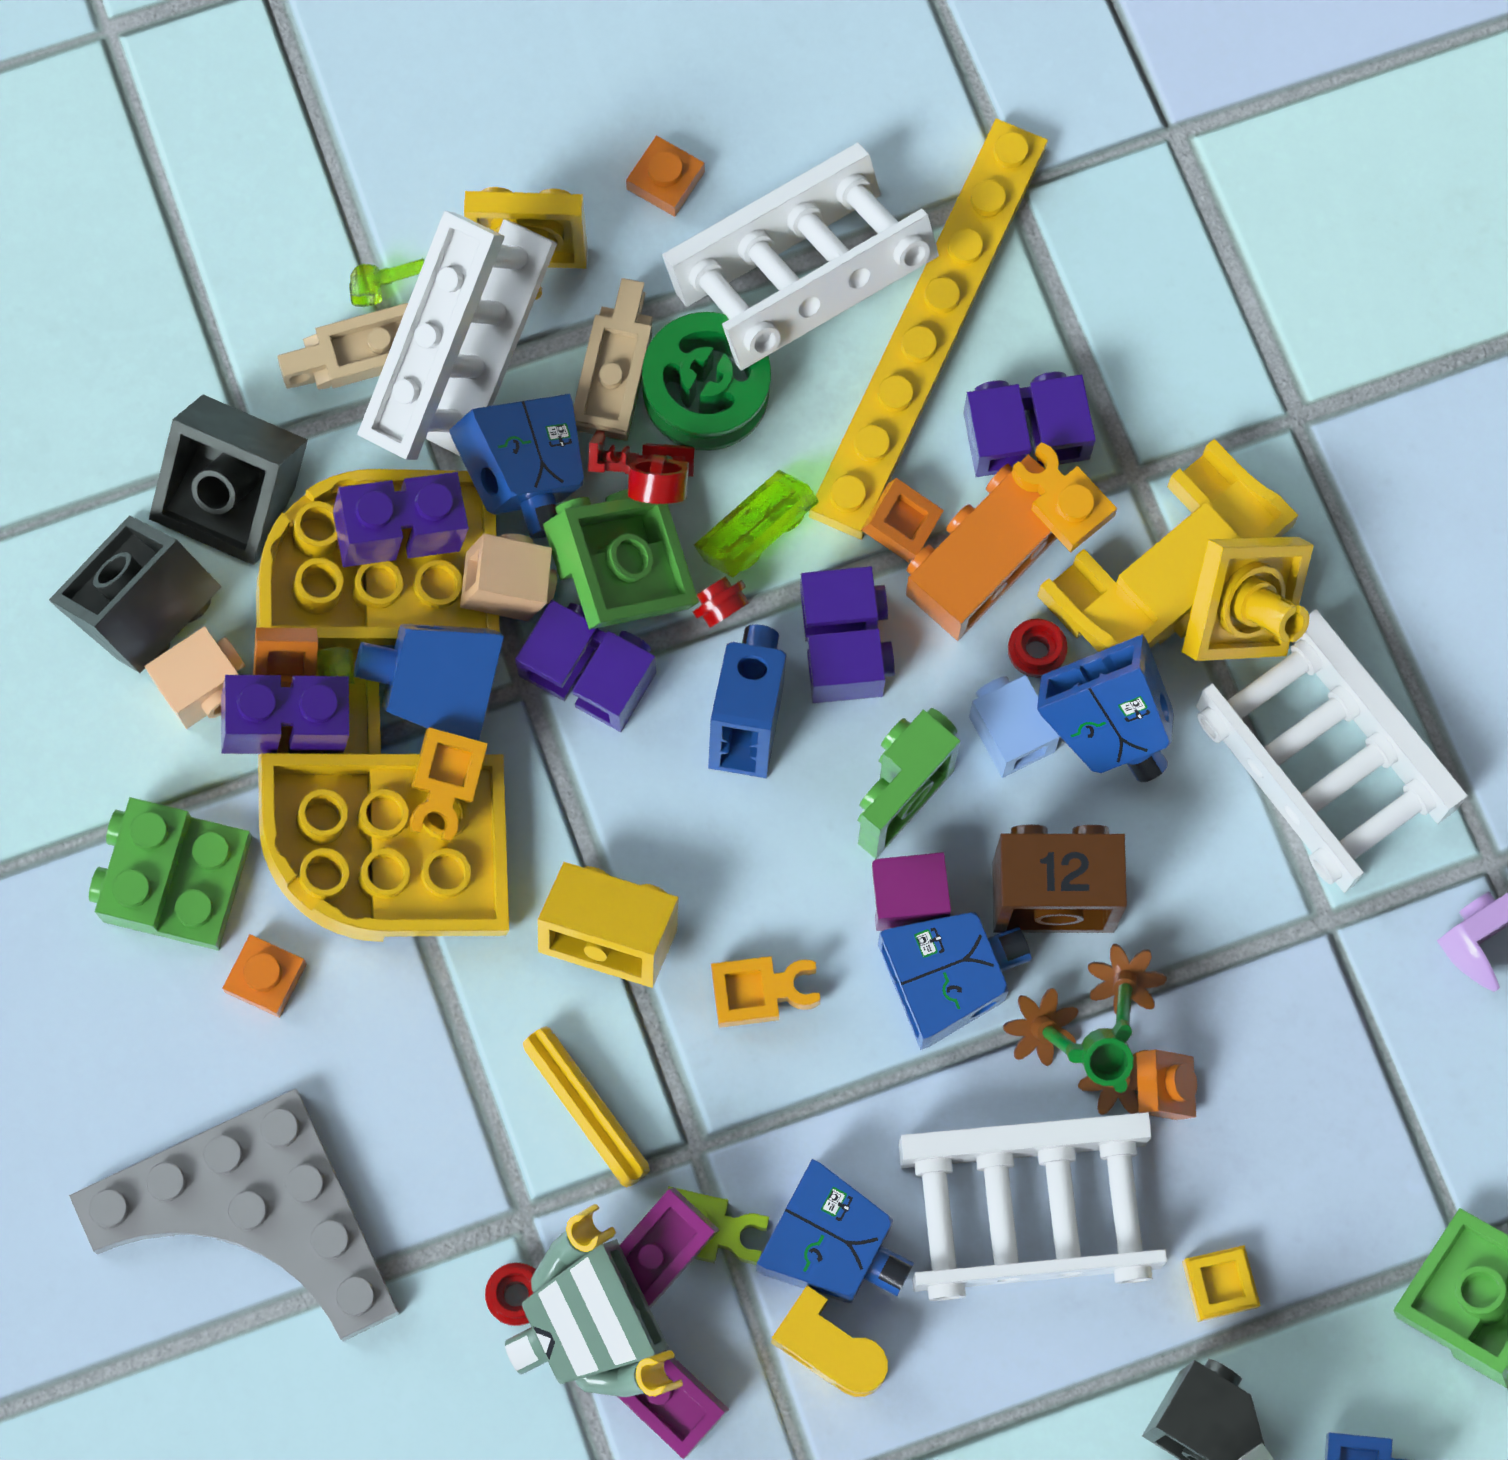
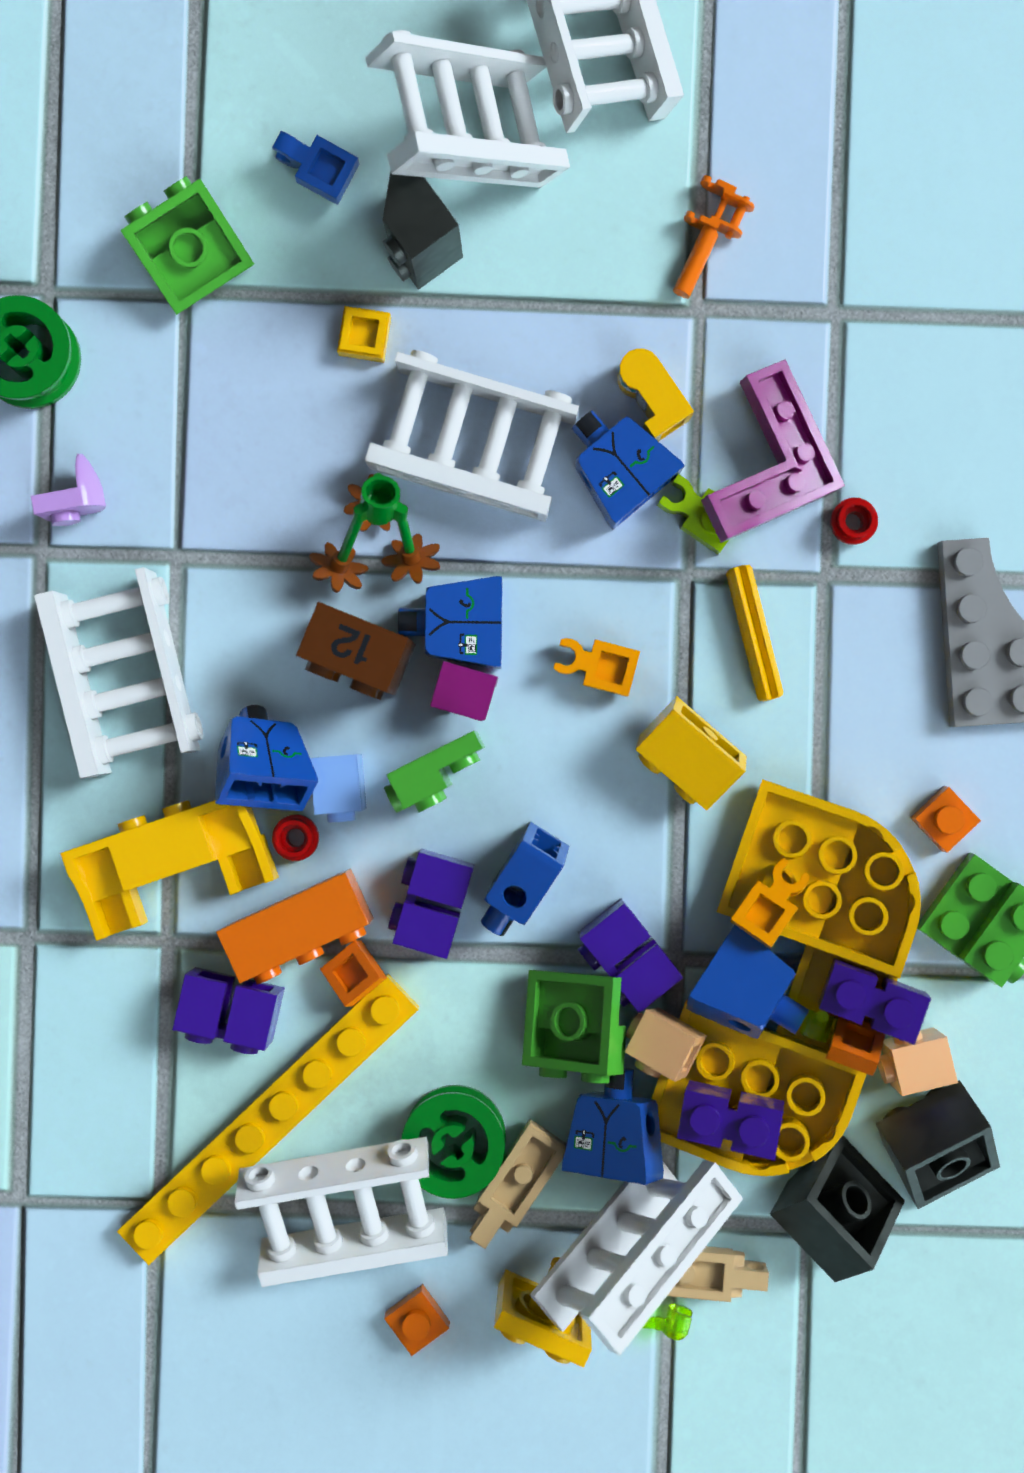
camera: 160 degrees left, 15 degrees up
torso [505,1204,683,1397] -> none
red piece [588,430,695,504] -> none
red plate [692,576,750,628] -> none
clear neon green plate [694,470,819,578] -> none
light orange plate [1012,442,1117,553] -> none
orange plate [1136,1049,1197,1120] -> none
yellow plate [1182,537,1314,661] -> none

